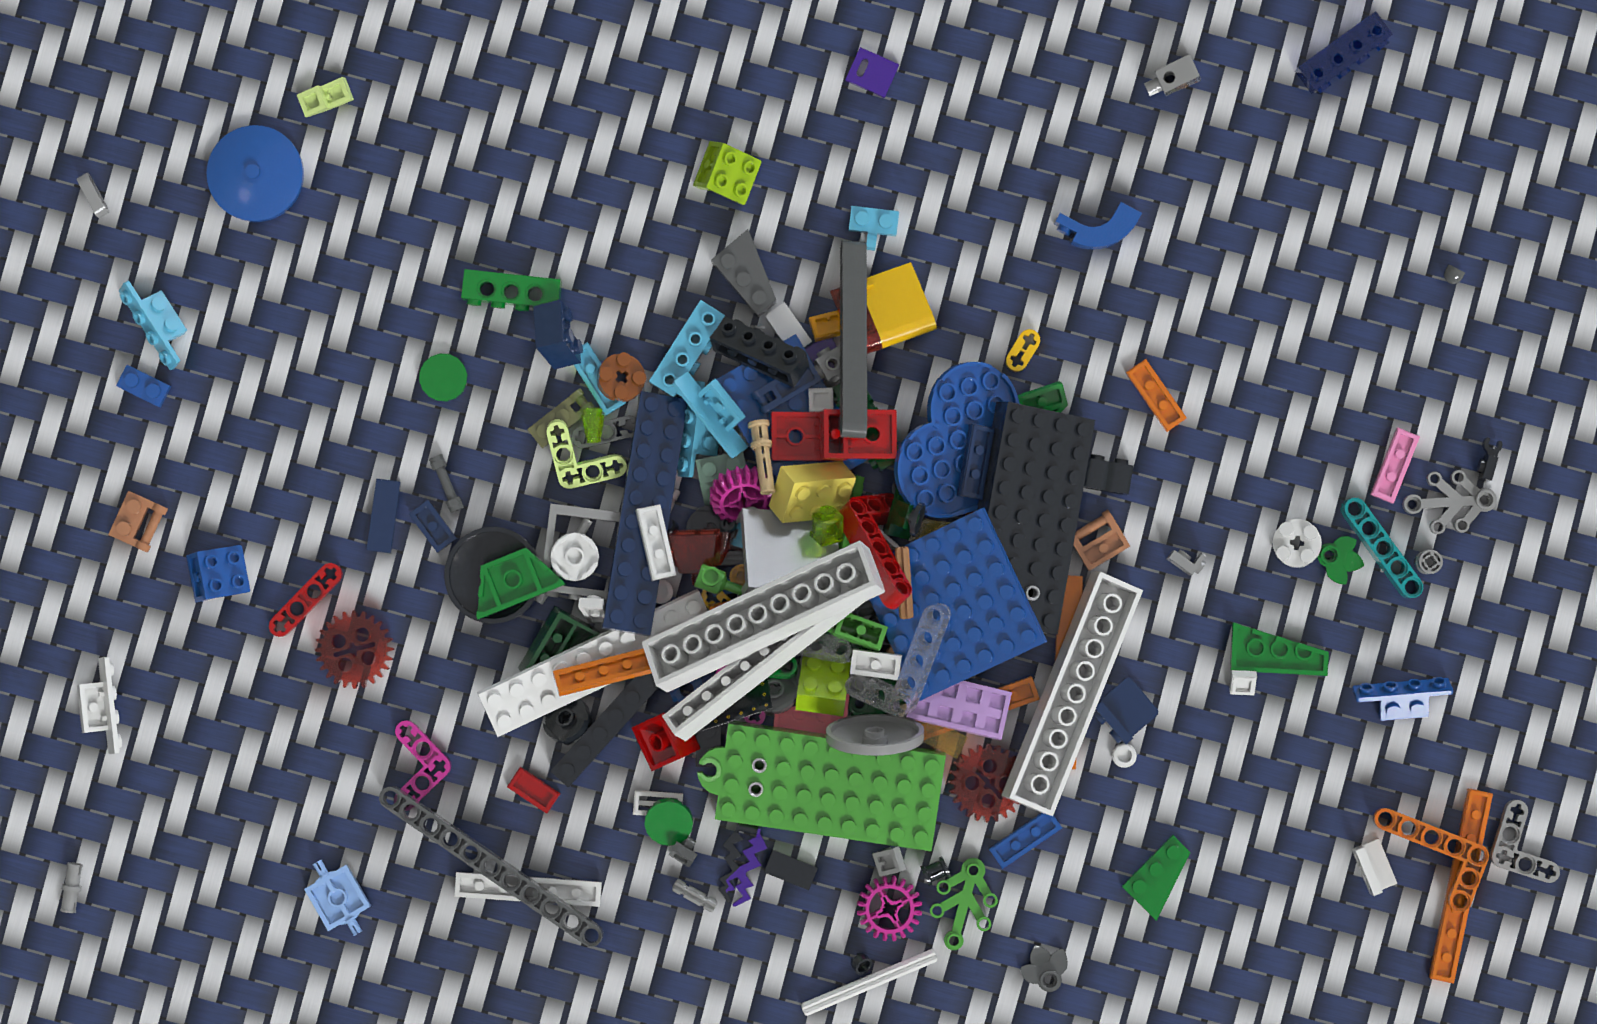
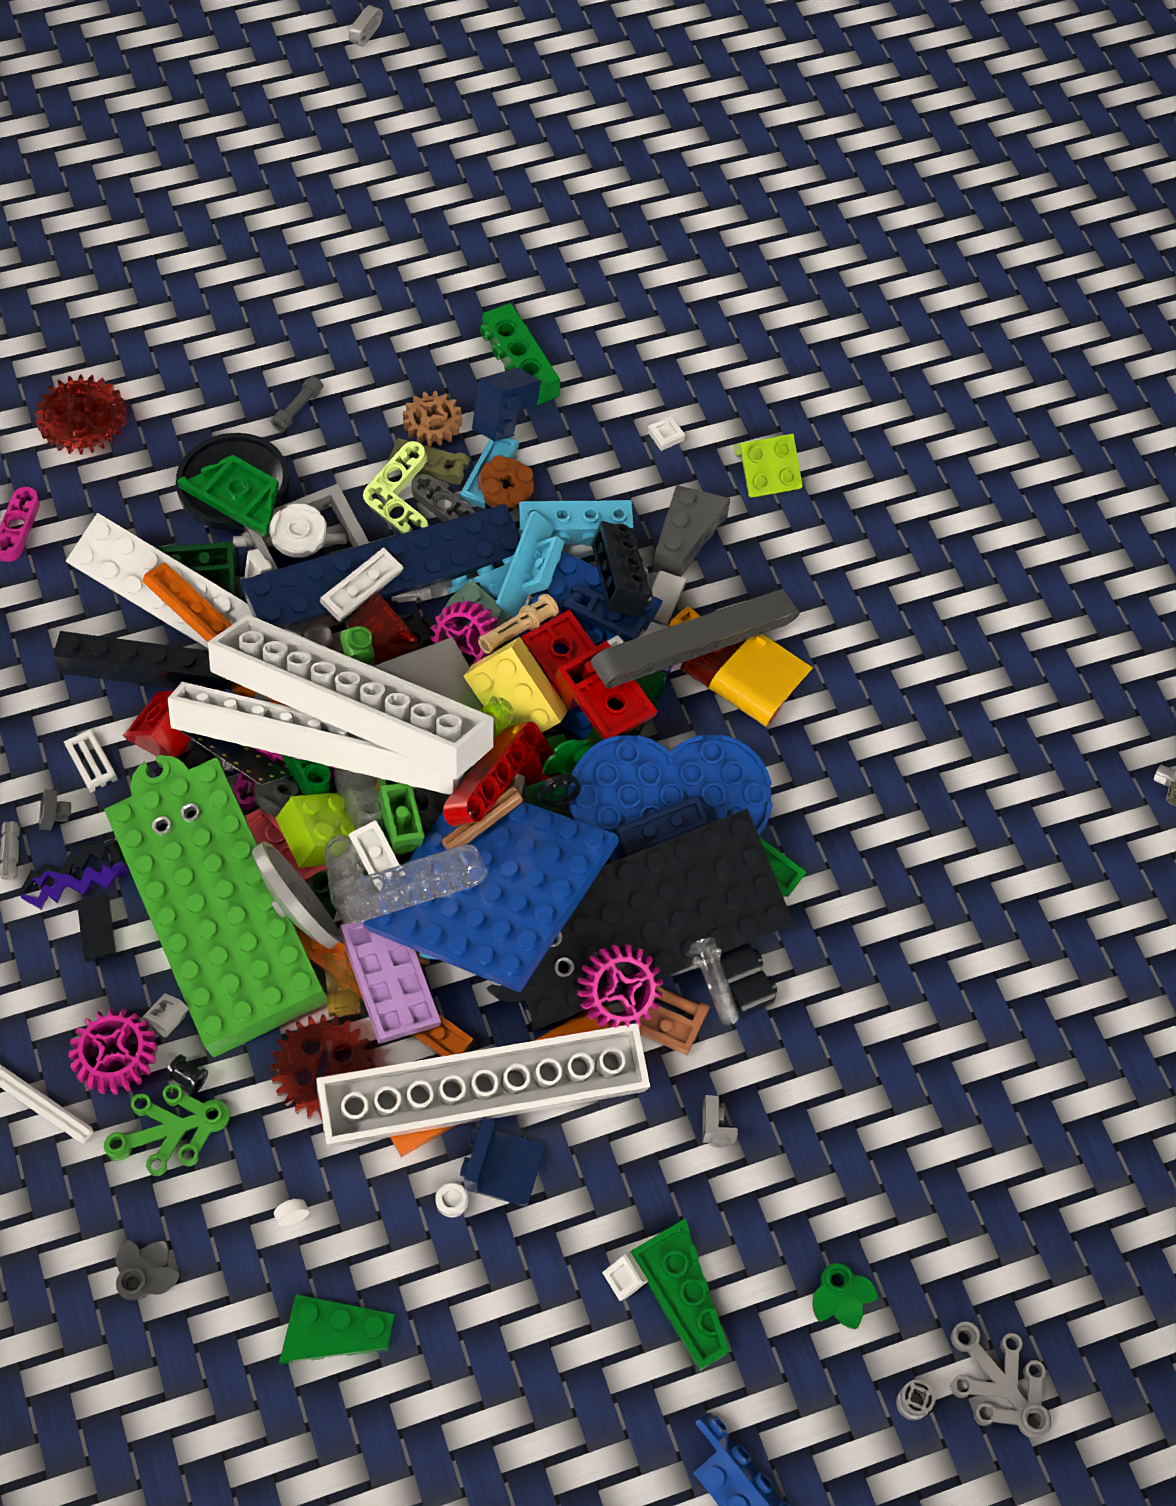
camera: 55 degrees right, 25 degrees down
nougat plate [108,491,168,552] -> none
blue plate [116,365,171,408] -> none
medium azure bracket [119,281,187,370] -> none
blue bracket [186,545,250,603] -> none
blue dish [207,125,304,222] -> none
red beam [269,563,343,637] -> none
yellowish green slope [297,77,354,117] -> none
dark blue tile [367,478,401,553] -> none
dark blue plate [409,500,457,553] -> none
green tile [419,353,468,402] -> none
red tile [507,767,561,814] -> none
black plate [543,699,592,745] -> none
clear neon green cone [581,408,605,443] -> none
green tile [645,798,693,846] -> none
dark purple piece [845,47,899,99] -> none
medium azure plate [849,206,899,251] -> none
black hinge [851,953,872,975] -> none
blue tile [988,813,1062,869] -> none
yellow beam [1006,329,1040,372] -> none
blue arch [1054,202,1142,250] -> none
orange tile [1126,359,1187,432] -> none
white plate [1273,519,1322,568] -> none
teal beam [1341,498,1423,598] -> none
bright pink tile [1370,428,1420,504] -> none
black plate [1476,437,1503,482] -> none
none -> white tile [274,1199,309,1227]
none -> medium nougat gear [403,391,462,447]
none -> green plate [542,739,596,775]
none -> dark pink gear [577,944,663,1028]
none -> white tile [647,416,685,451]
none -> clear piece [690,938,740,1024]

